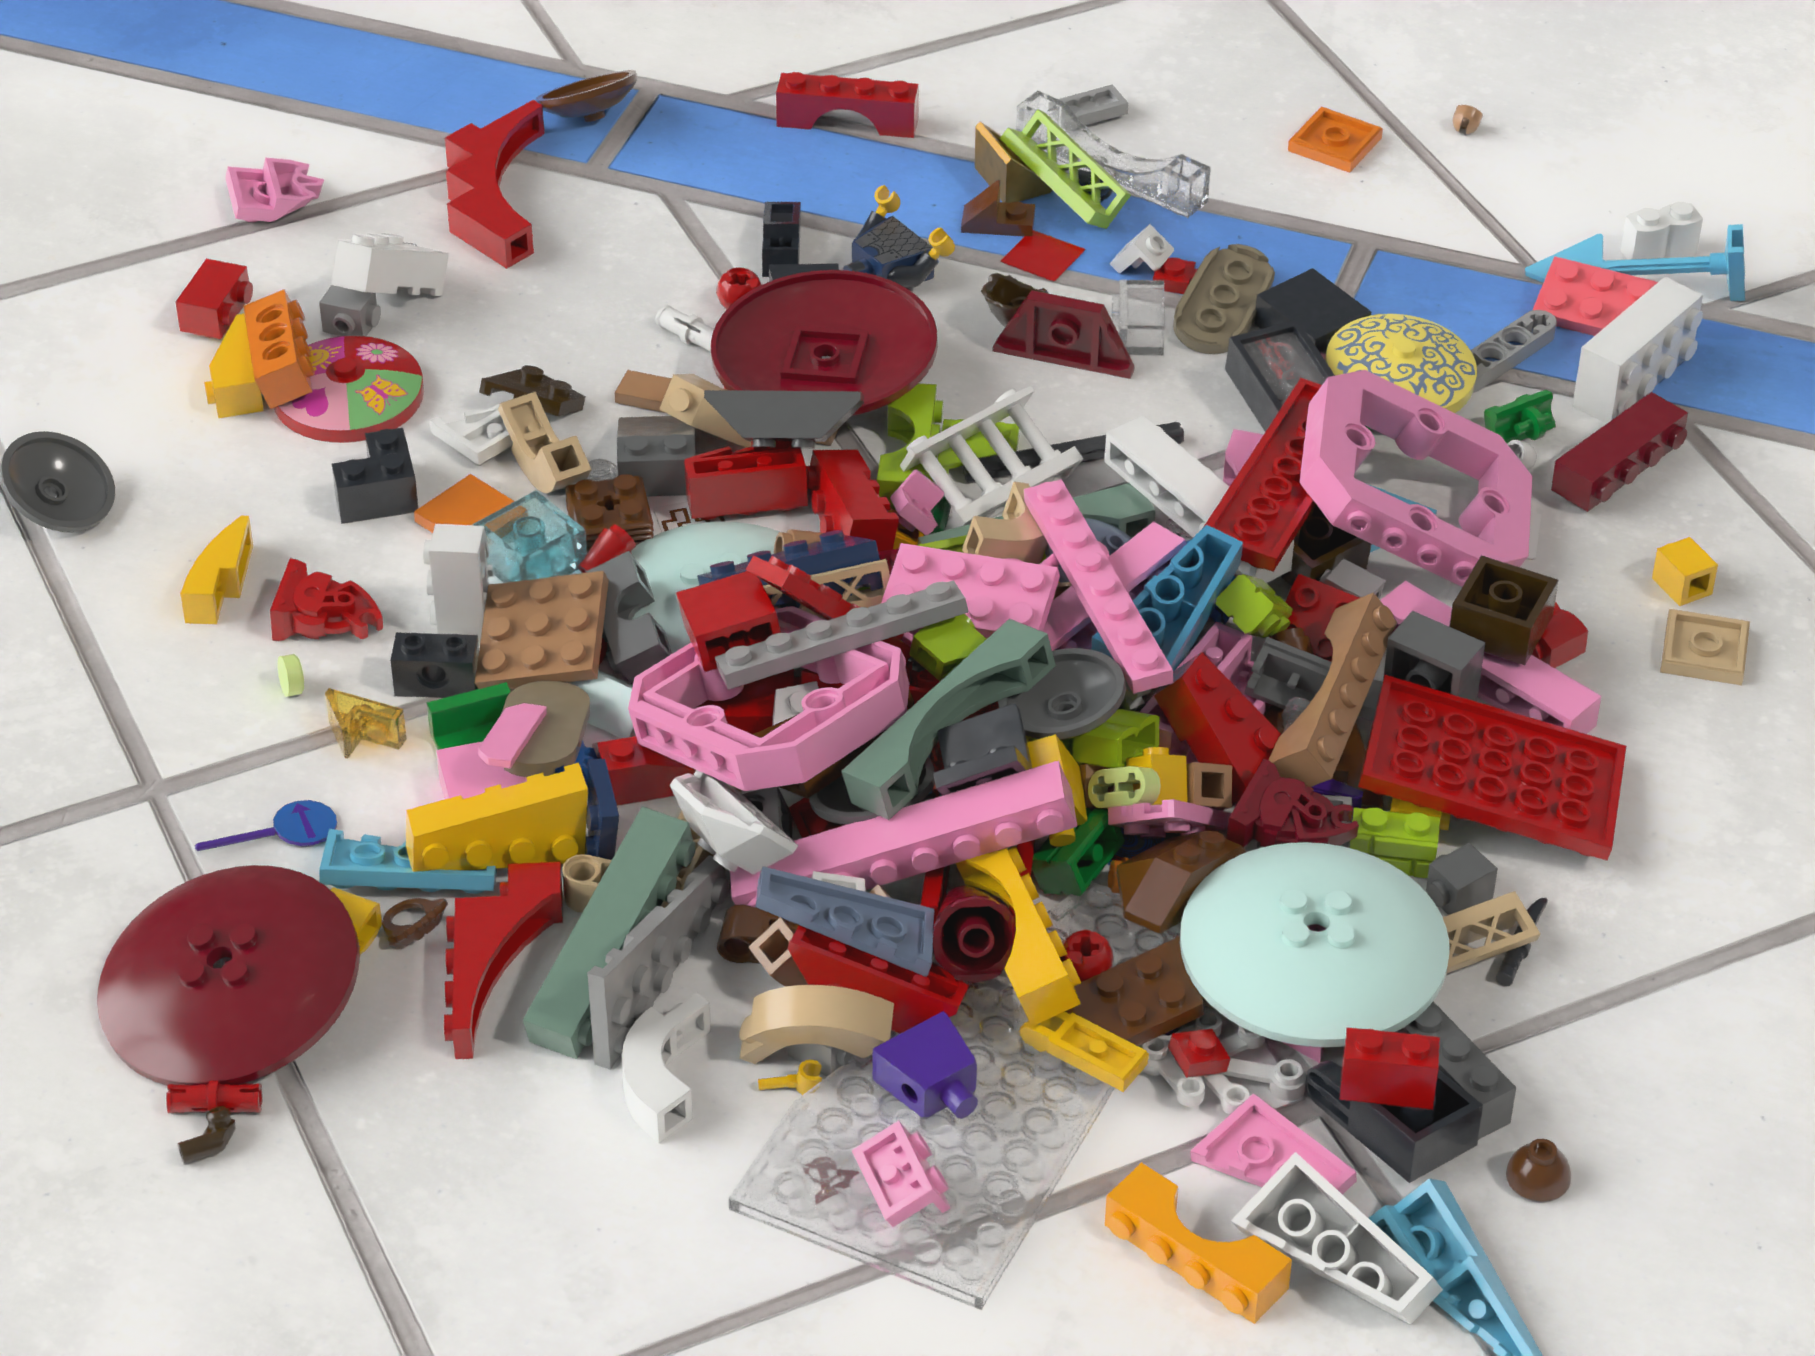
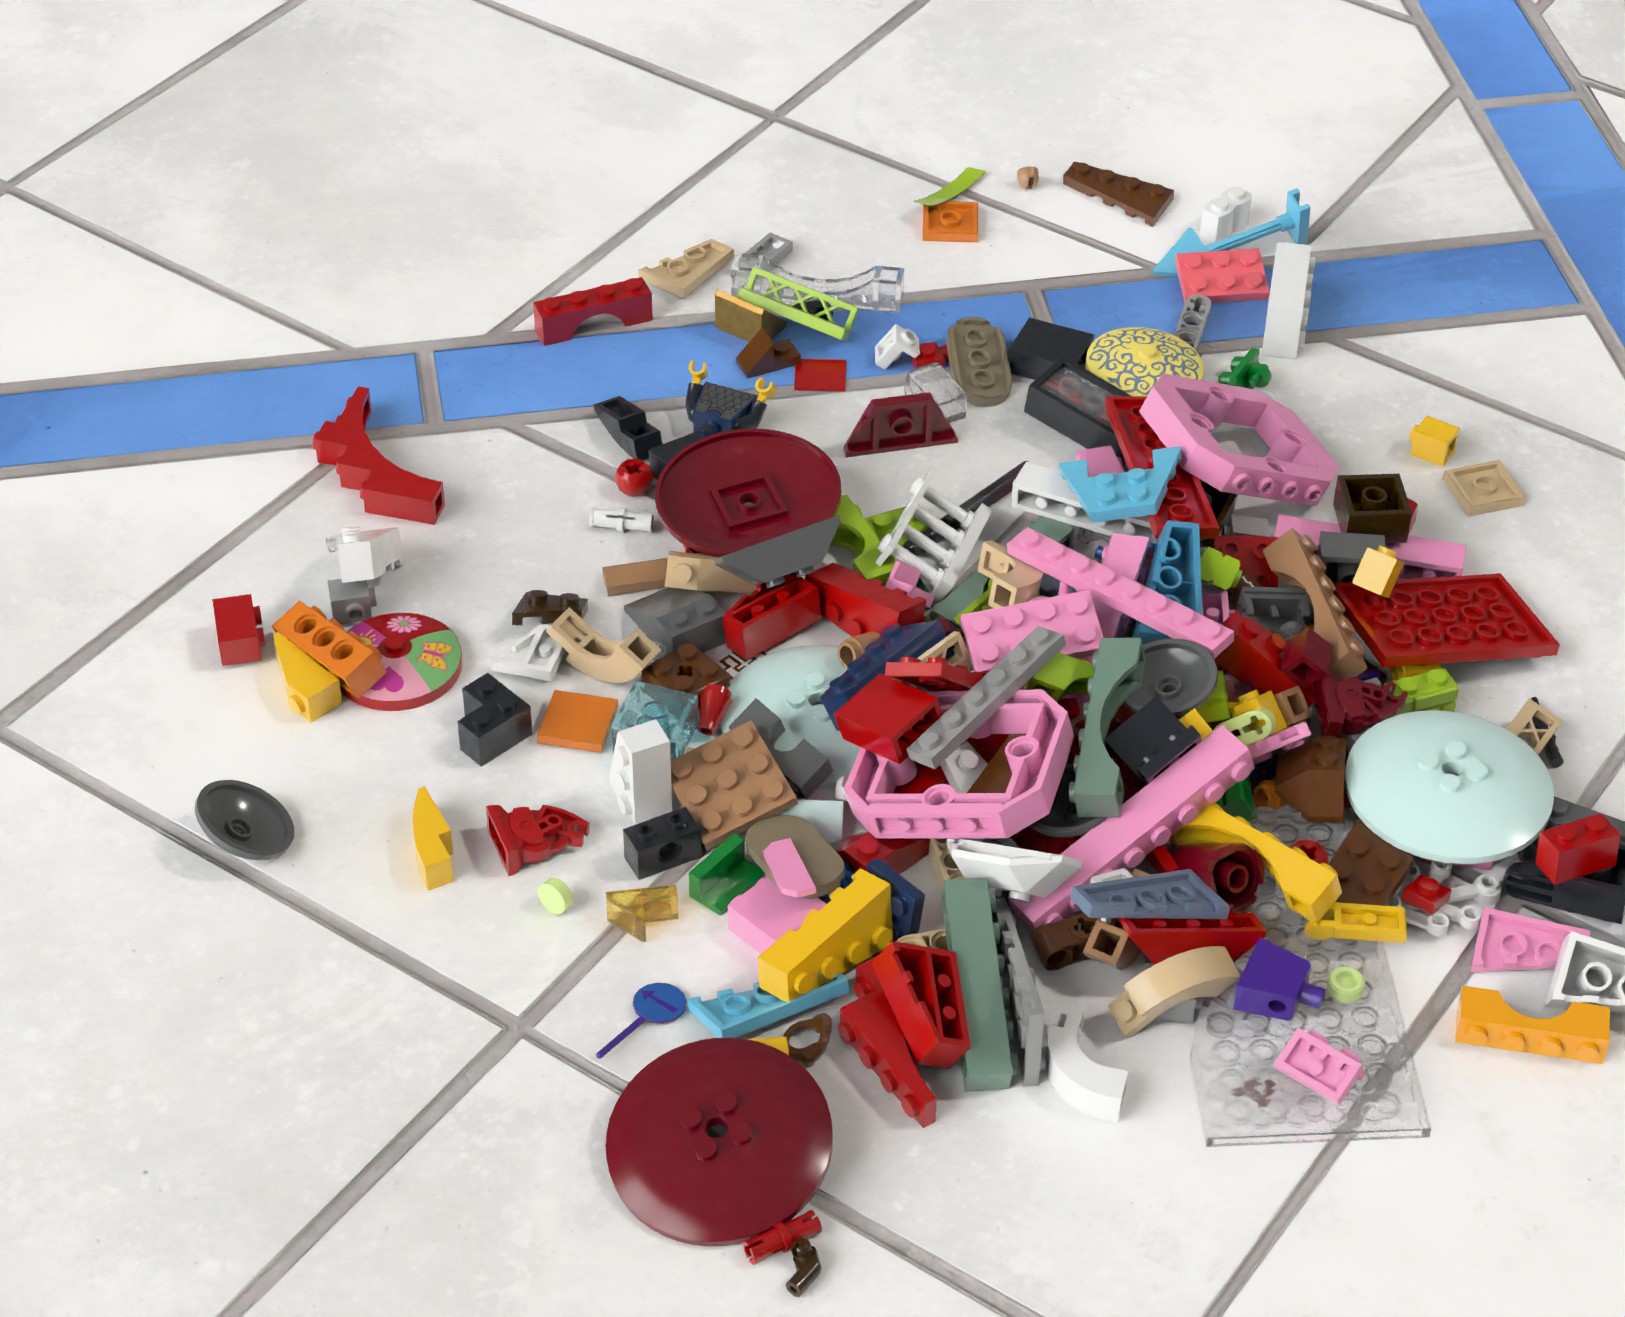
camera: 30 degrees left, 0 degrees up
bright pink plate [226,157,324,222] -> none
reddish brown dish [535,70,638,122] -> none
yellow hand [758,1060,822,1097] -> none
dark brown hair [981,273,1048,327] -> none
dark grey brick [1426,843,1498,915] -> none
dark red brick [1551,392,1688,512] -> none
none -> tan wing [638,239,734,298]
none -> red wedge [871,941,971,1069]
none -> lime sticker [913,167,986,206]
none -> medium azure wing [1059,446,1182,523]
none -> reddish brown wing [1063,161,1174,227]
none -> dark red brick [1280,627,1333,689]
none -> yellowish green tile [1327,967,1365,1003]
none -> yellow brick [1352,545,1404,598]

